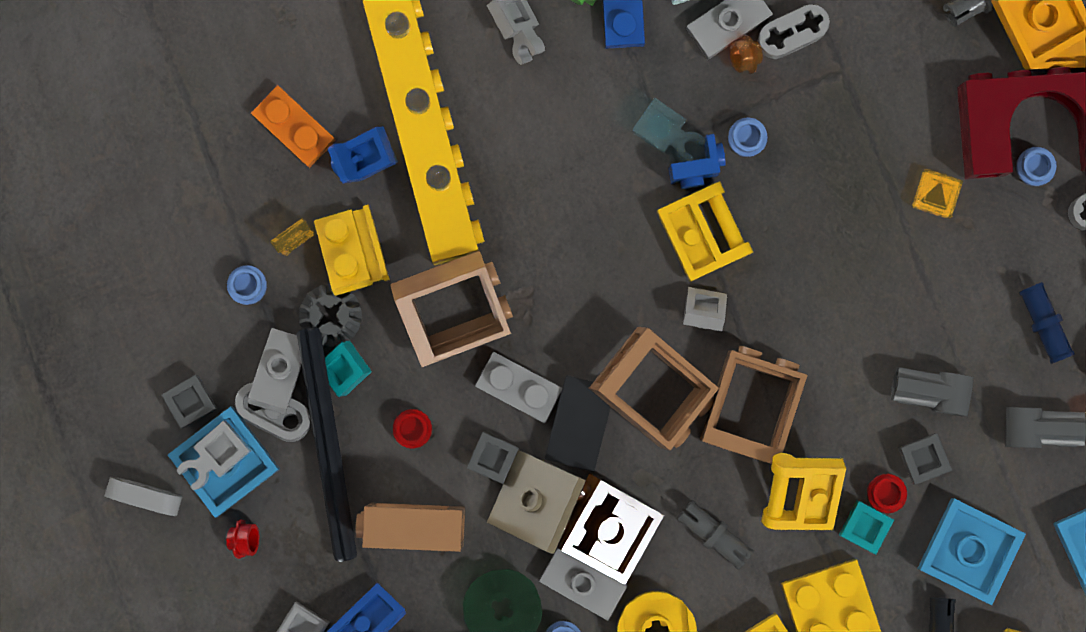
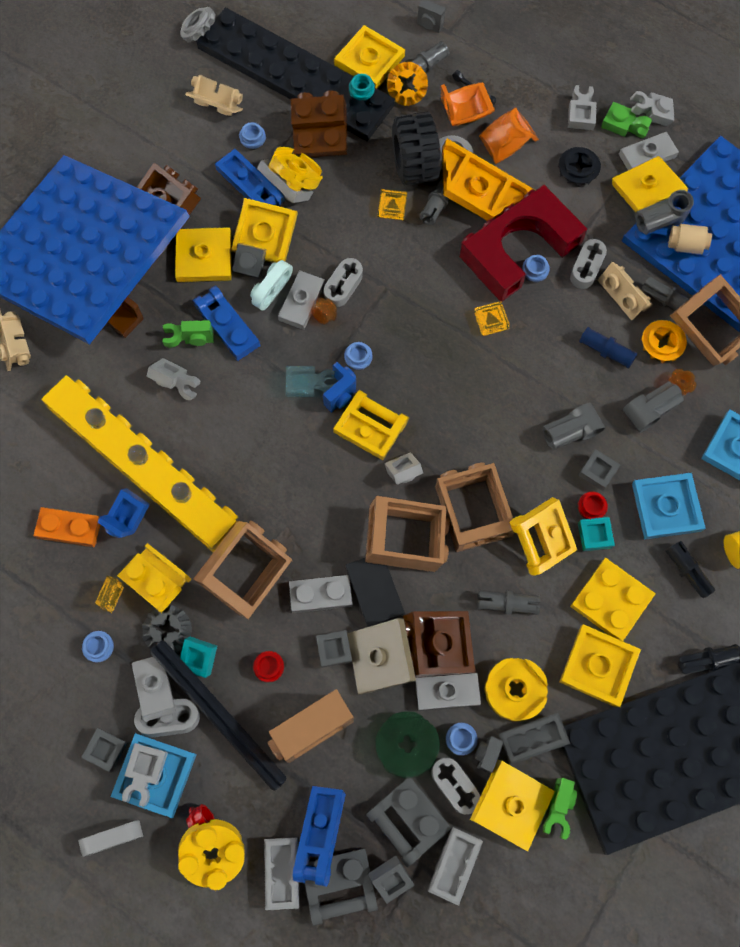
camera: 35 degrees left, 15 degrees down
none -> yellow plate [178,819,245,890]

